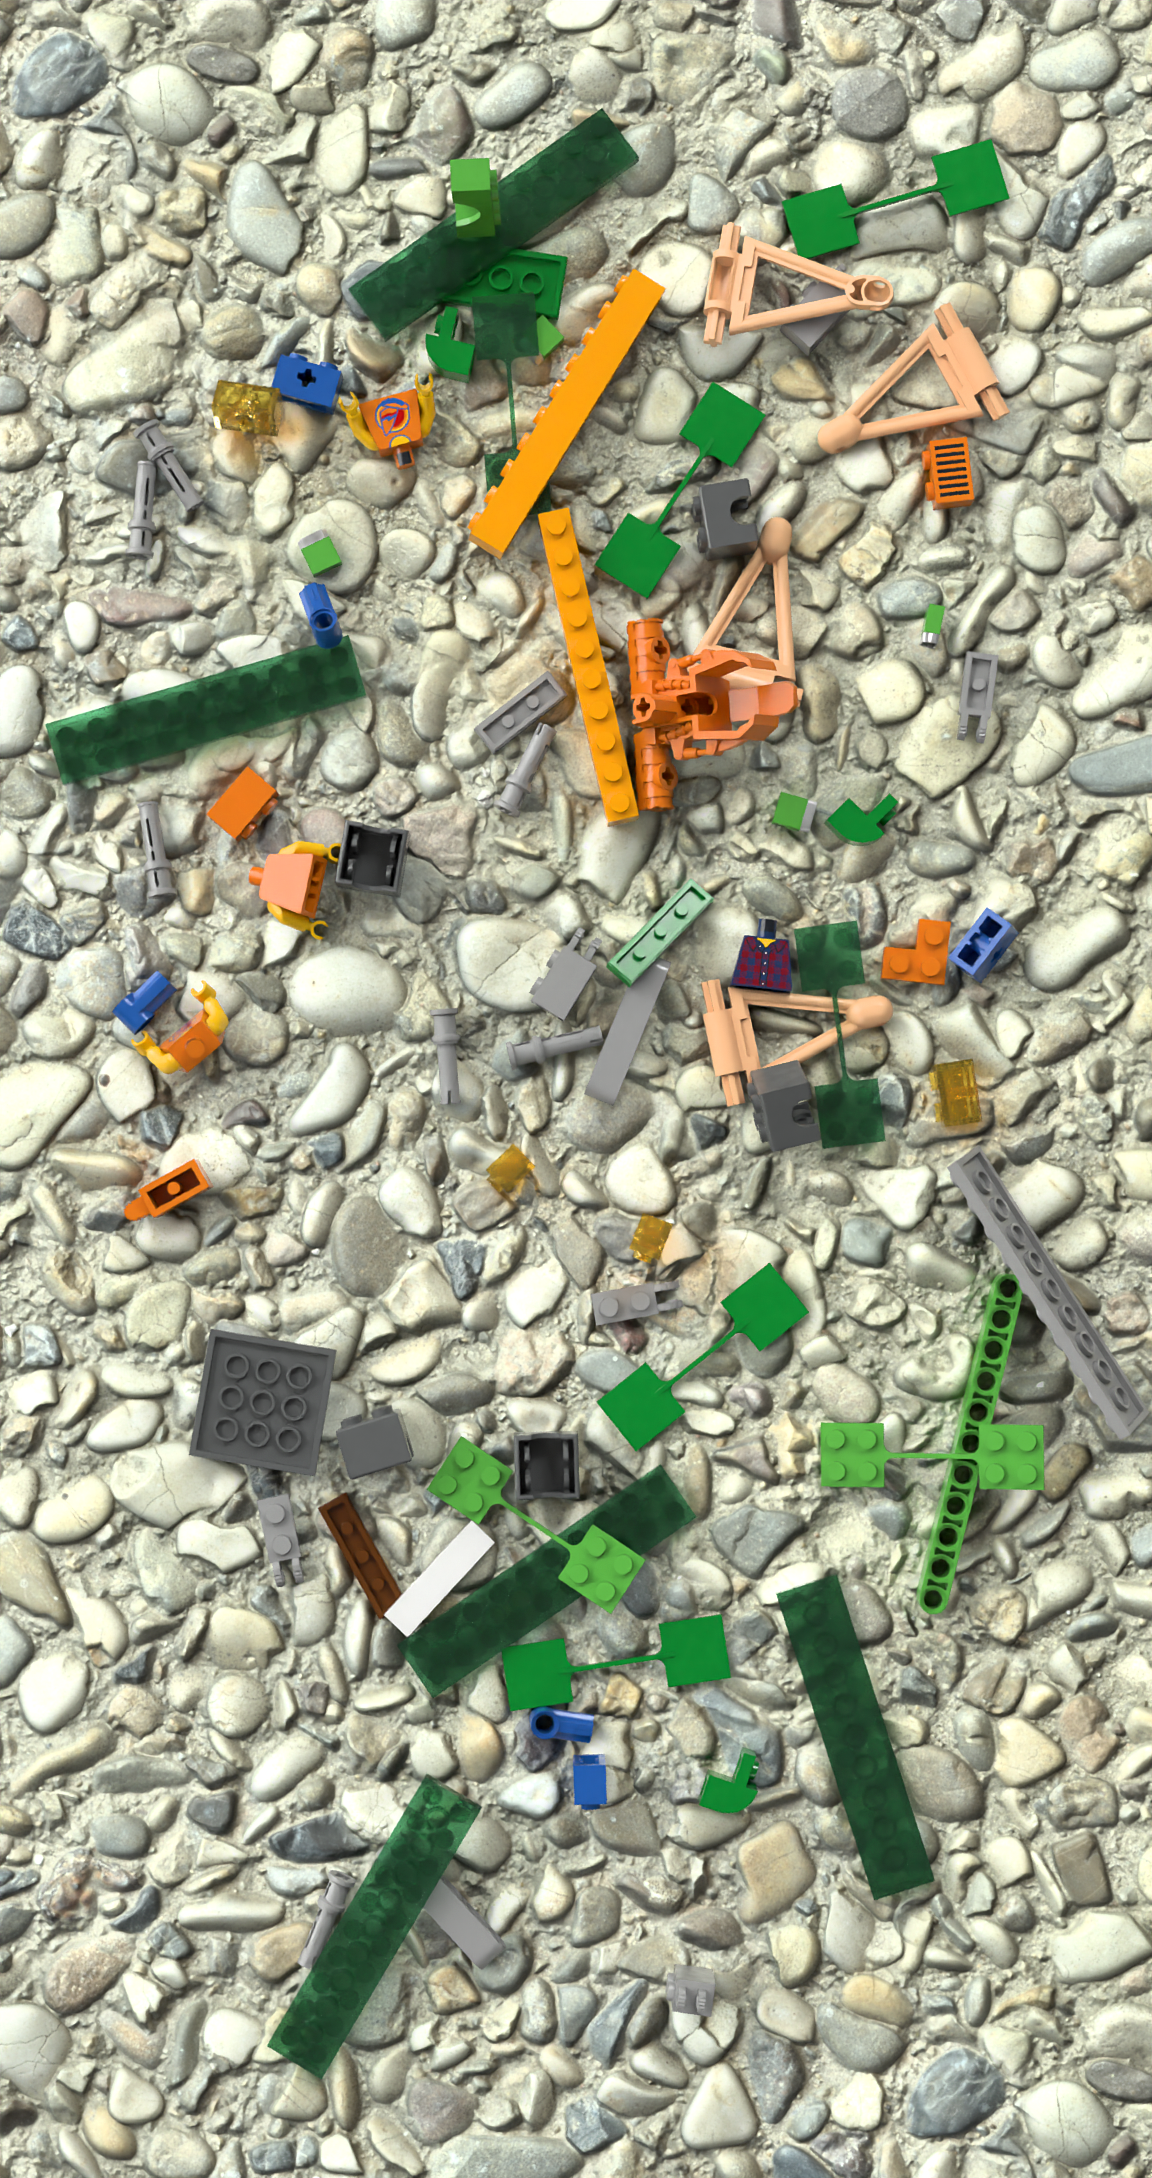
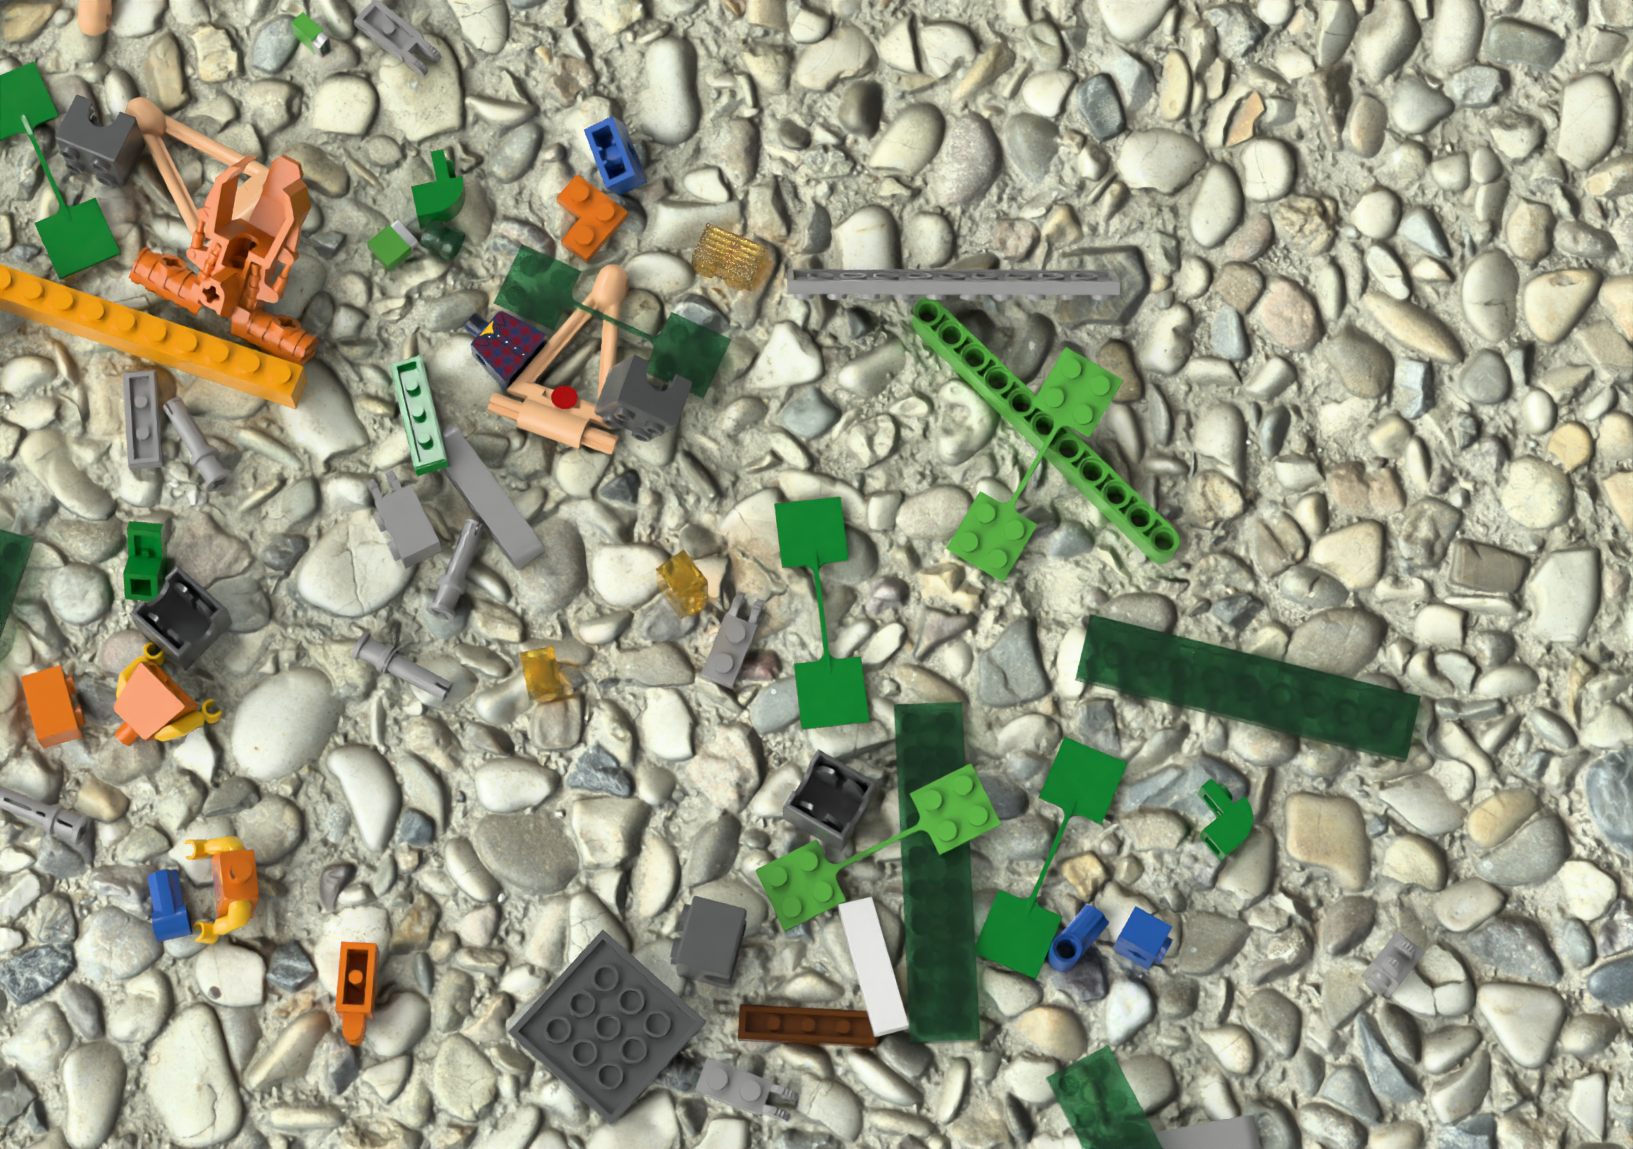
camera: 60 degrees left, 15 degrees down
none -> green brick [123,521,168,601]
none -> clear green wheel [420,218,466,261]
none -> red sticker [551,386,578,409]

